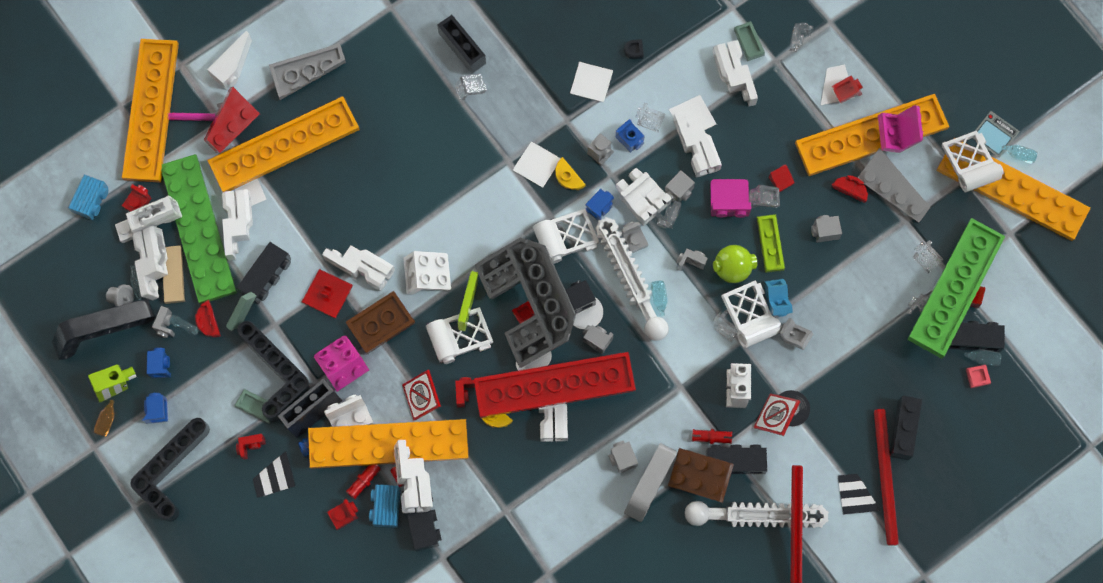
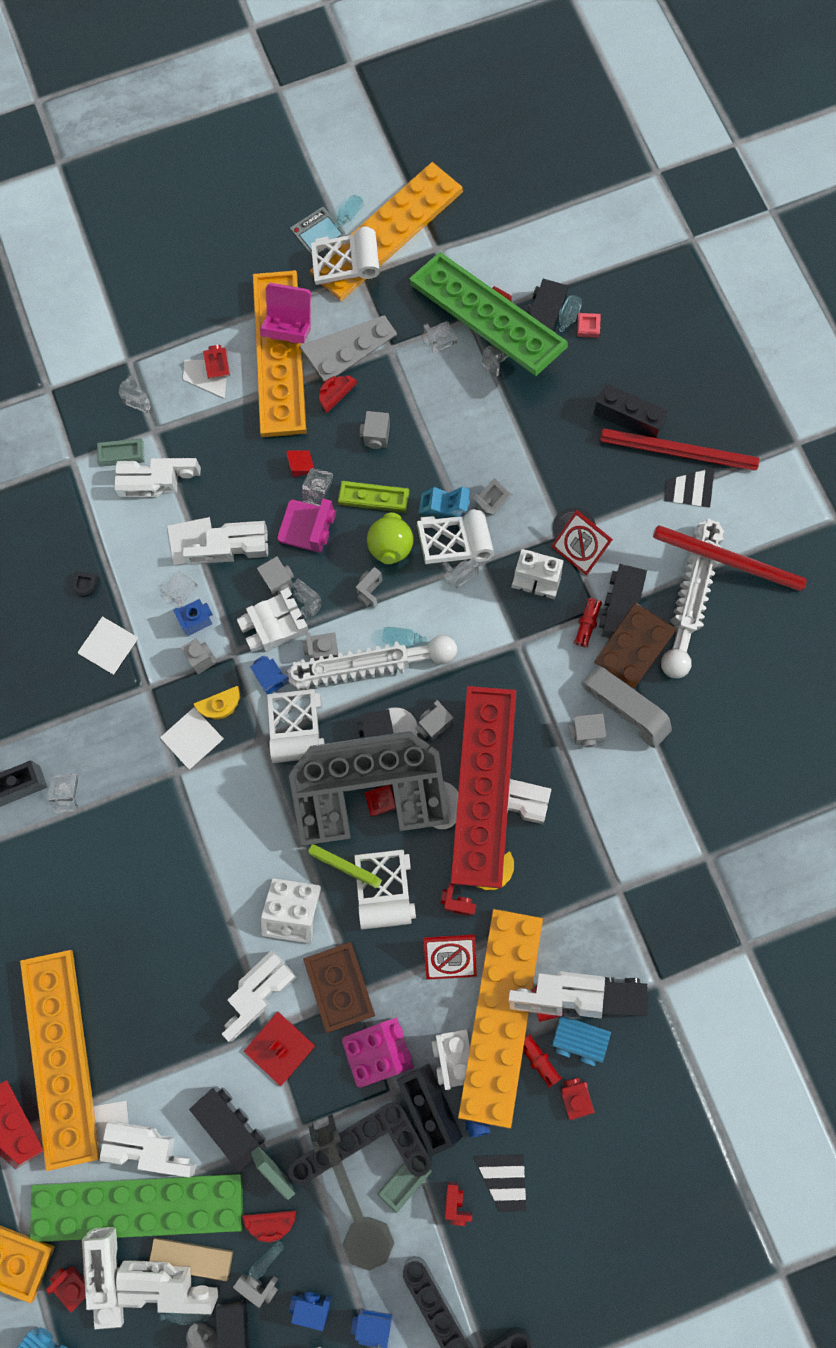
camera: 70 degrees left, 0 degrees up
none -> clear smoke piece [308,1114,394,1271]

